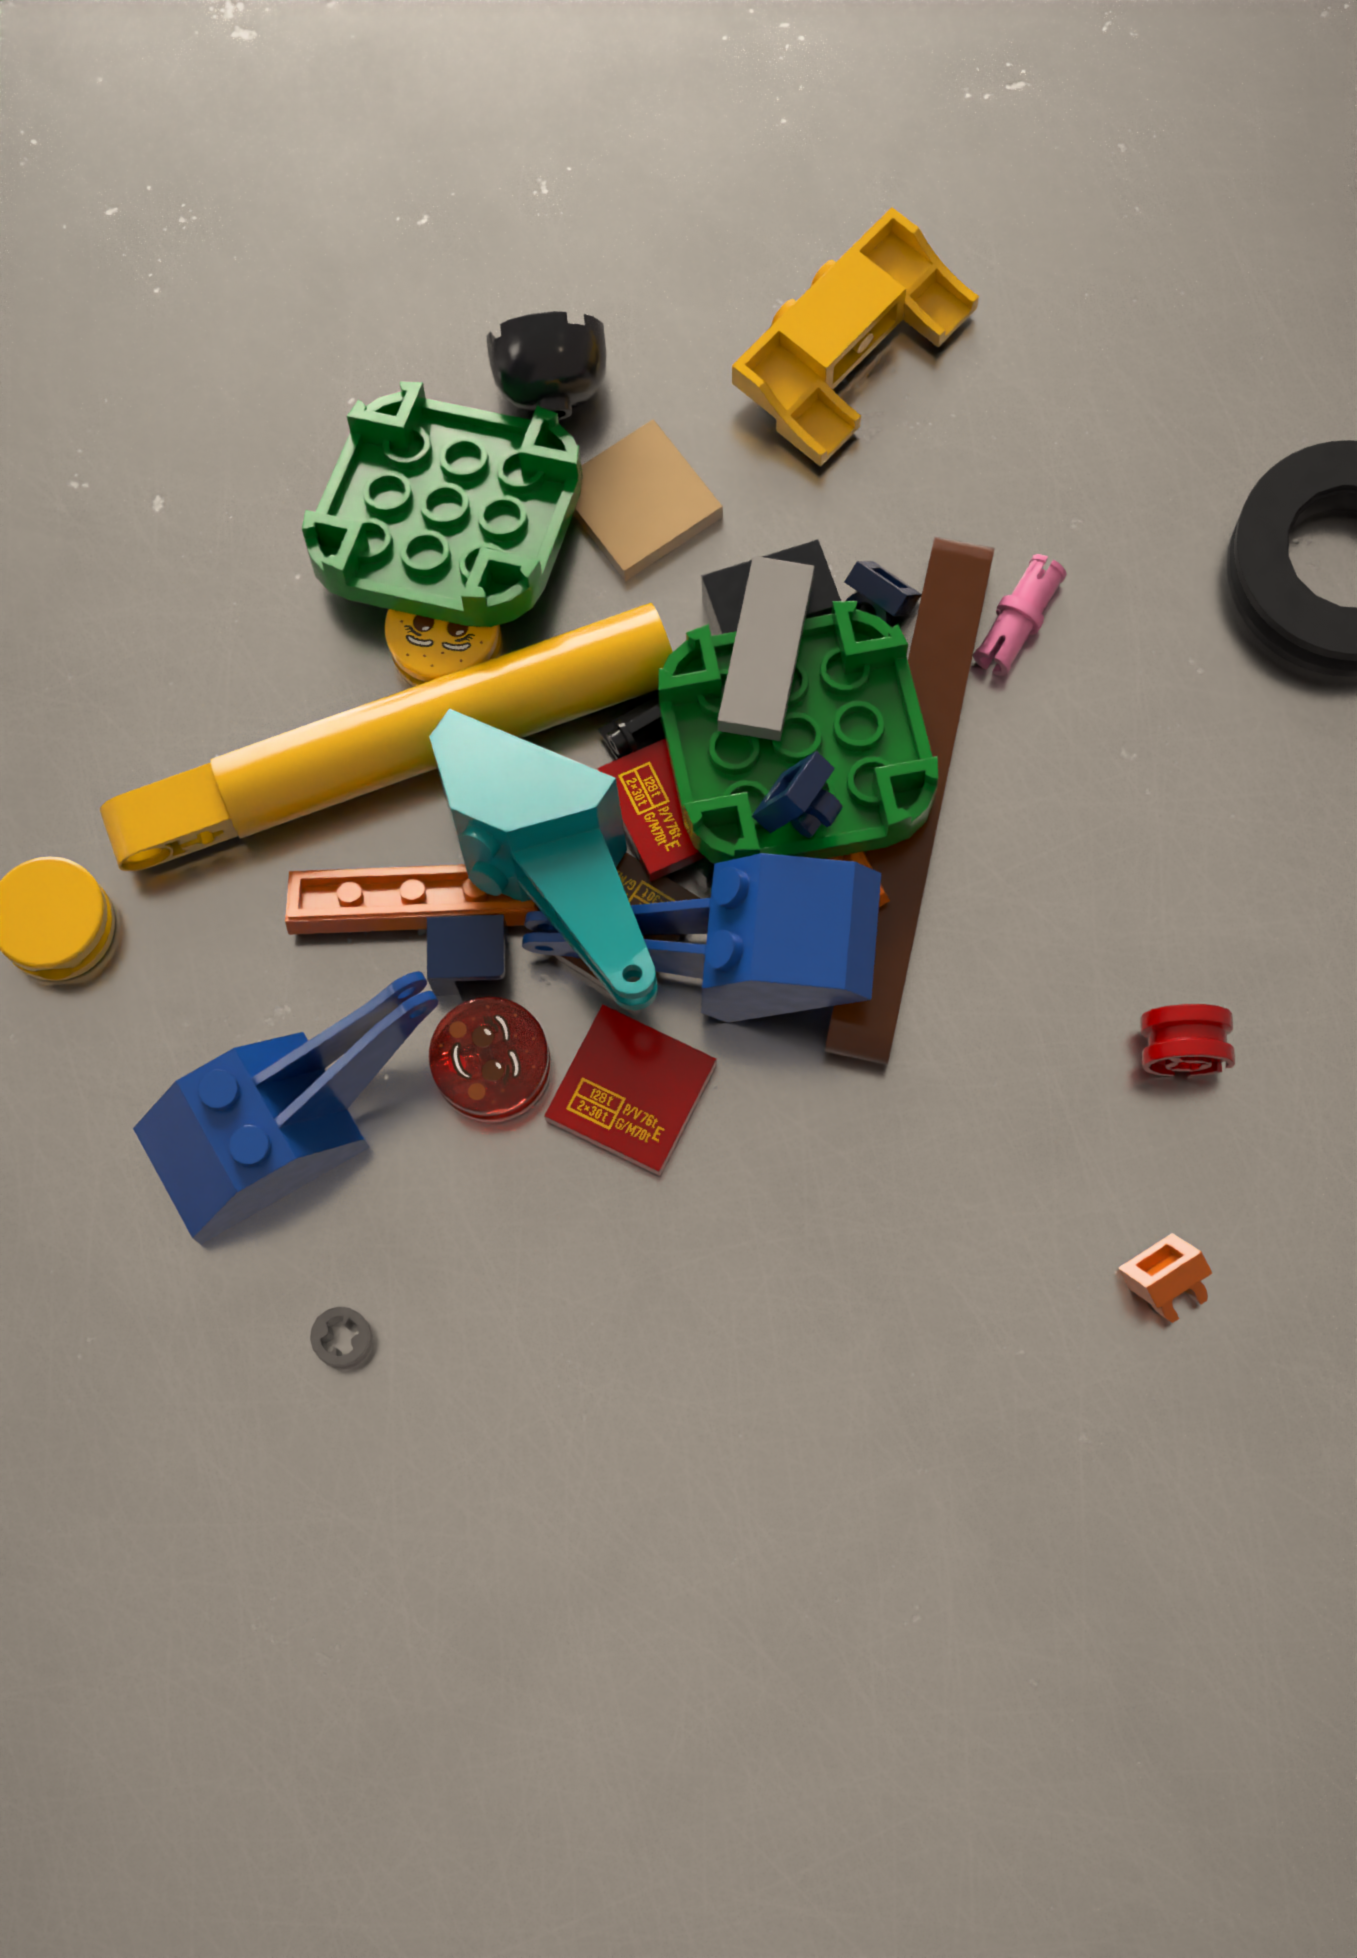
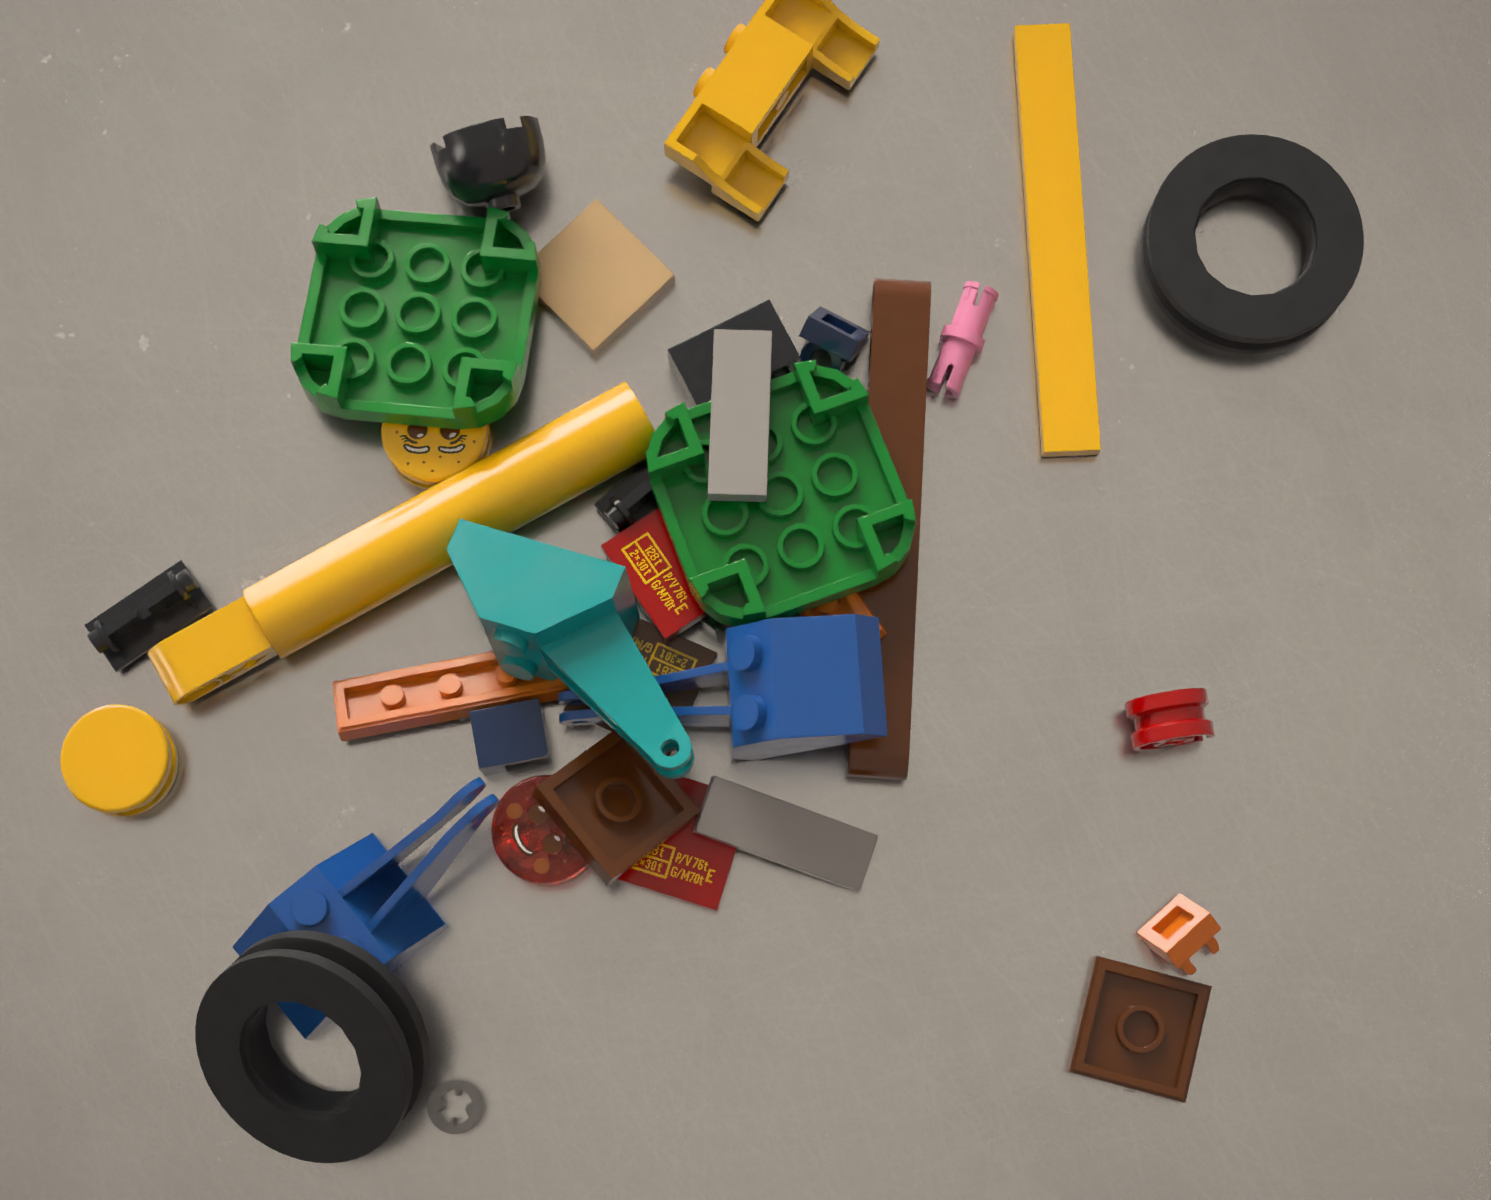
camera: 15 degrees left, 5 degrees up
dark blue tile [752,751,843,838] -> none
none -> black hinge [85,560,213,672]
none -> black tyre [195,930,430,1163]
none -> reddish brown tile [532,730,700,886]
none -> light grey tile [693,776,878,892]
none -> yellow tile [1013,23,1101,457]
none -> reddish brown tile [1067,956,1212,1103]

